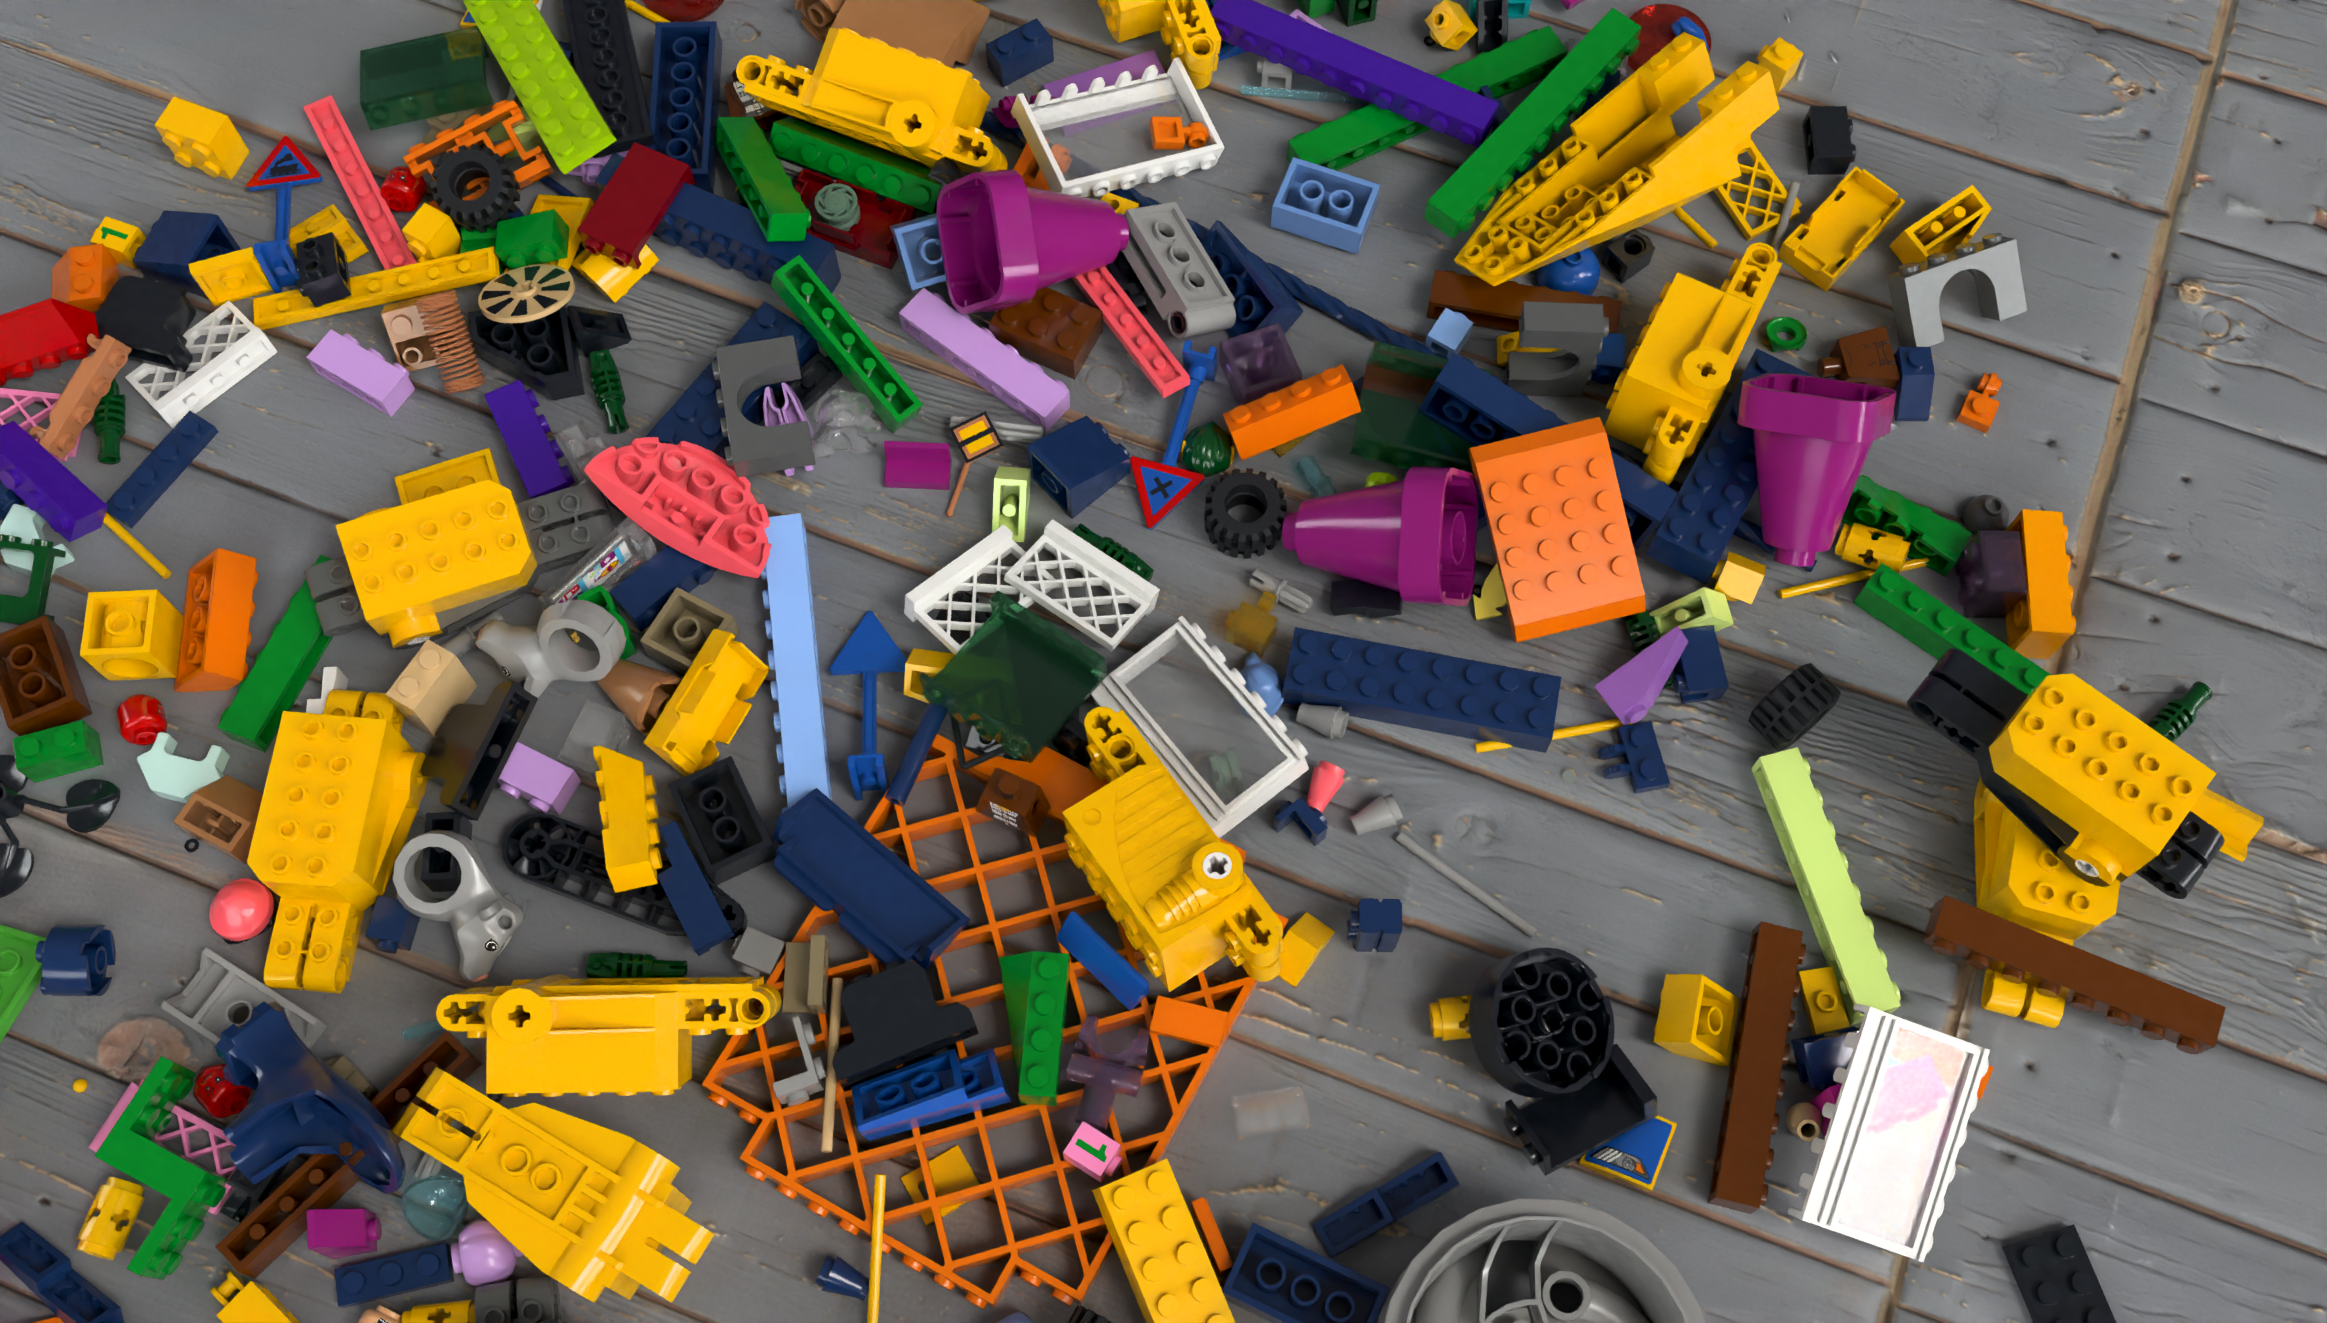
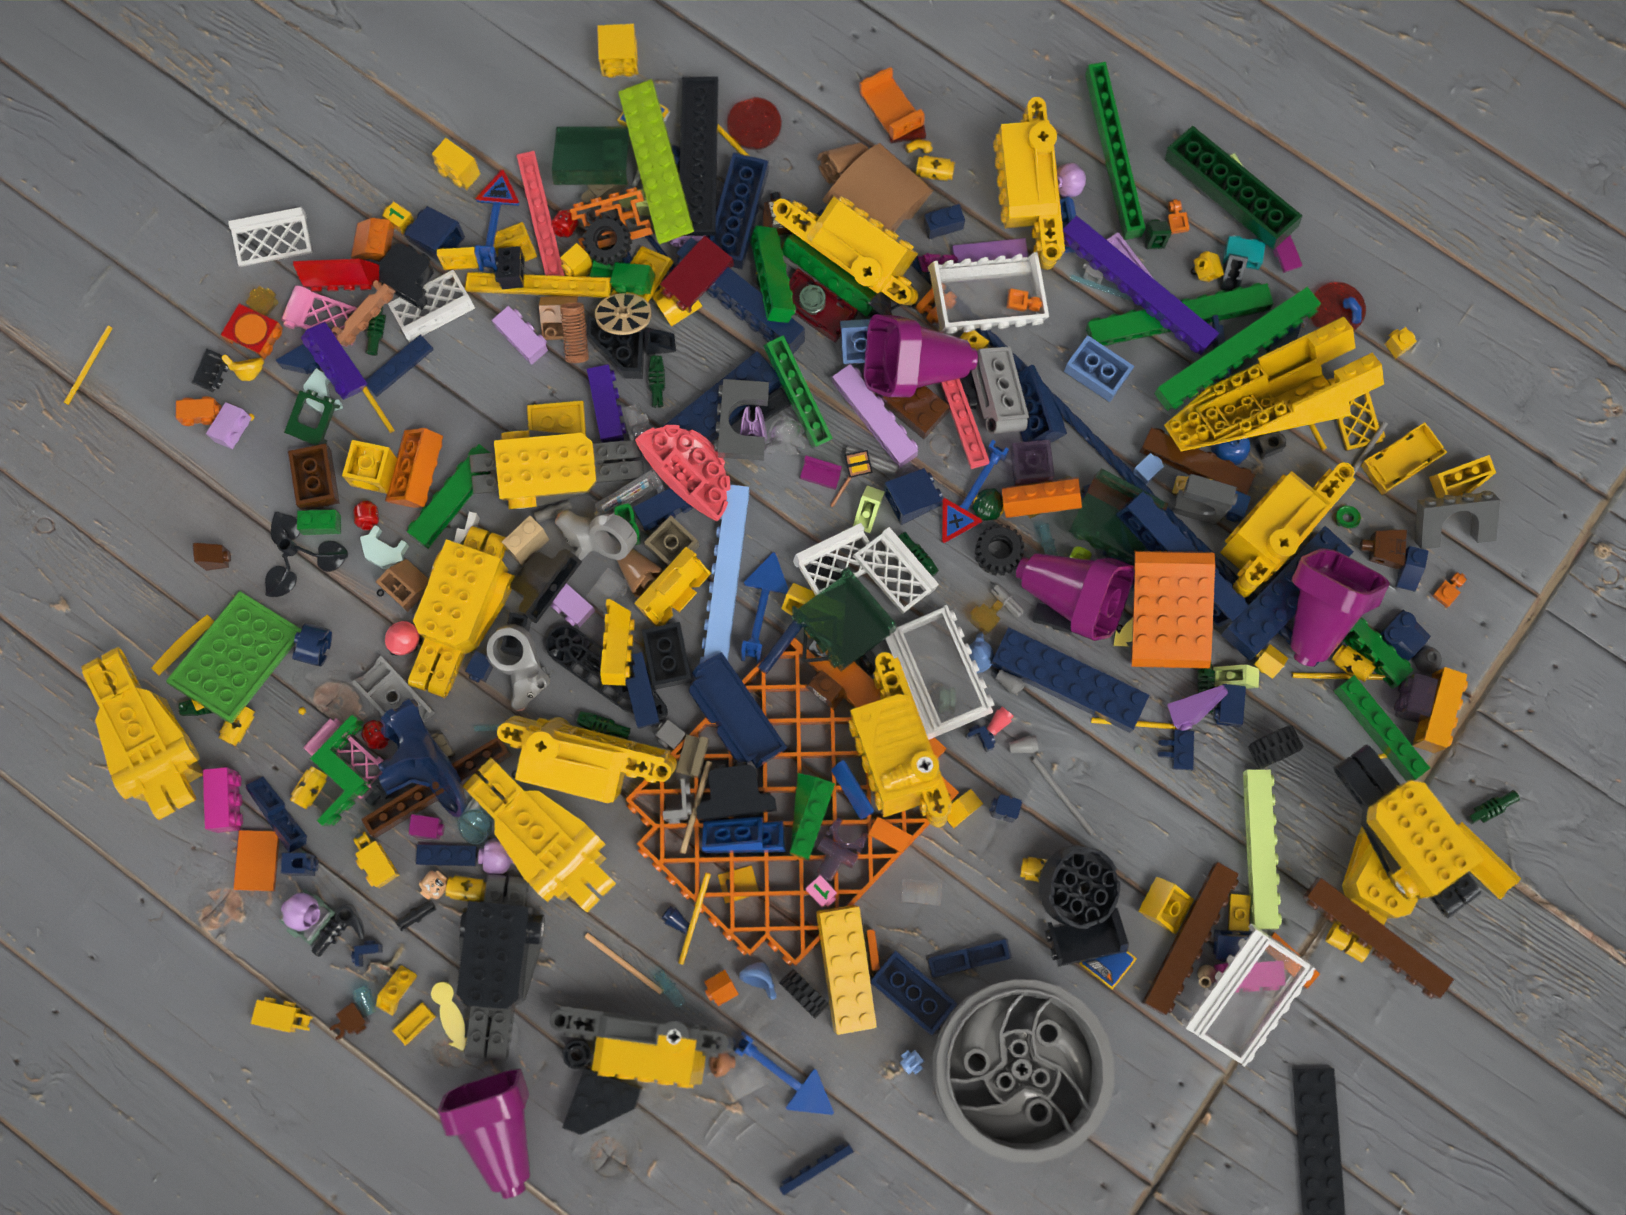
camera: 15 degrees right, 10 degrees up
black brick [1802,106,1856,175] -> none
none -> dark blue slope [1380,610,1431,661]

